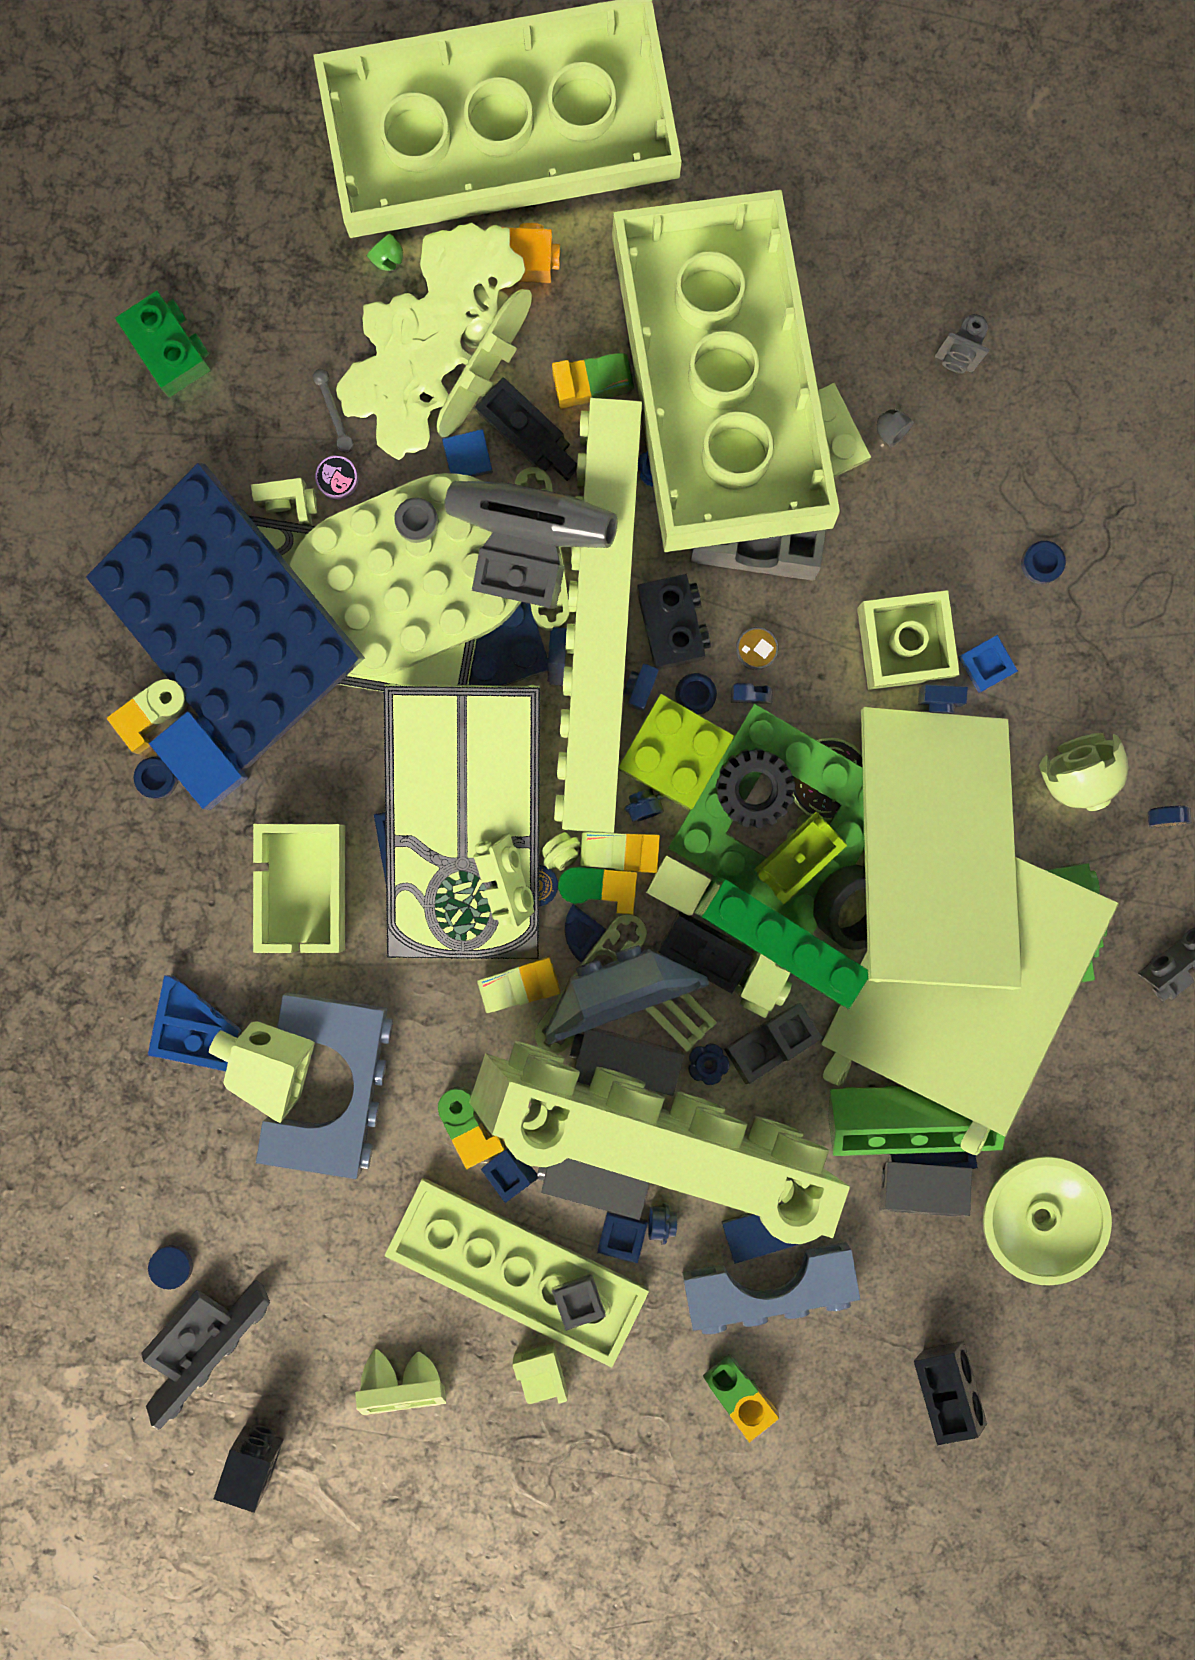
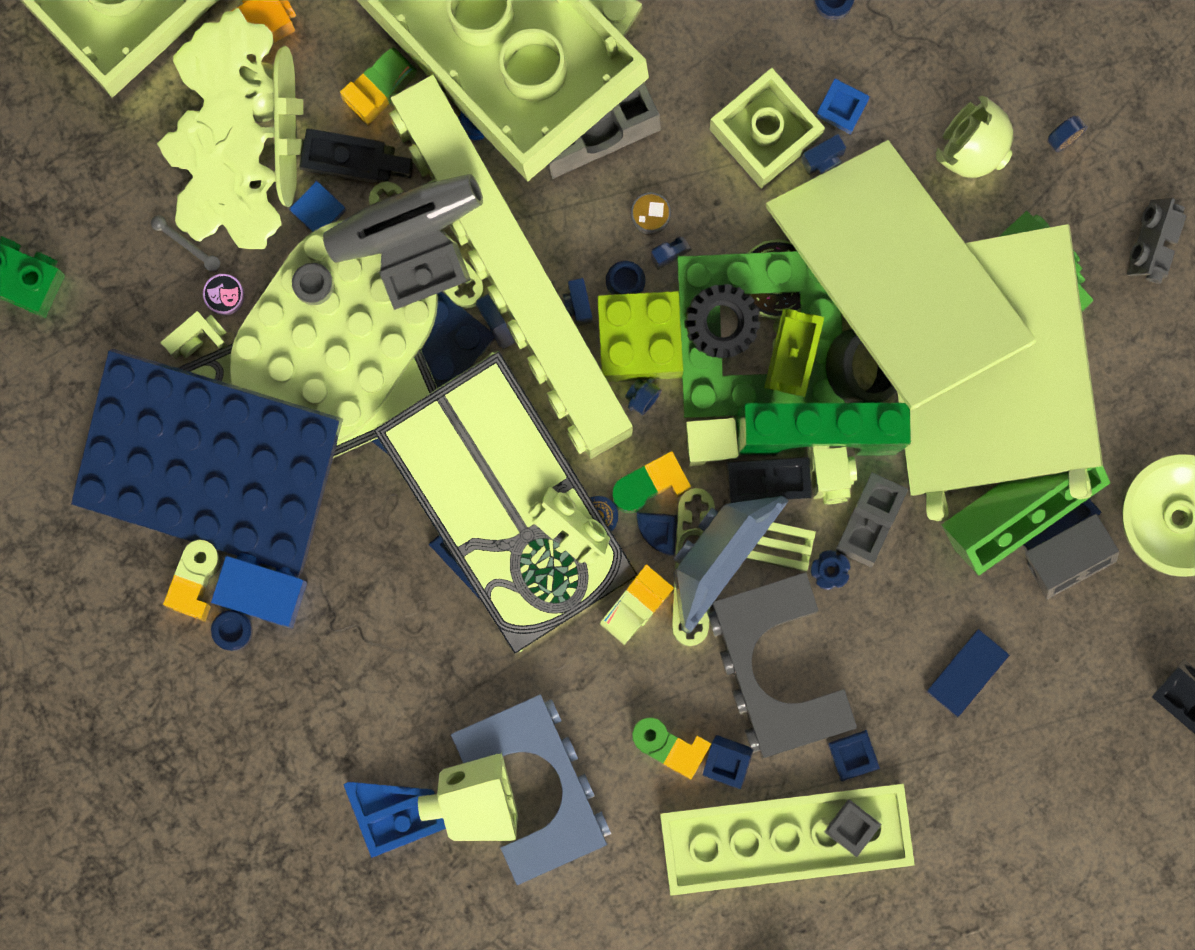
camera: 25 degrees left, 5 degrees down
yellowish green piece [253,824,345,953] -> none
bright green hinge [366,233,403,271] -> none
yellowish green piece [469,1041,850,1244] -> none
yellowish green panel [512,1343,568,1404] -> none
yellowish green plate [541,832,581,870] -> none
leg [580,832,660,873] -> none
black brick [636,573,711,670] -> none
dark blue plate [648,1203,677,1245] -> none
sand blue arch [682,1242,861,1334] -> none
leg [703,1354,779,1443] -> none

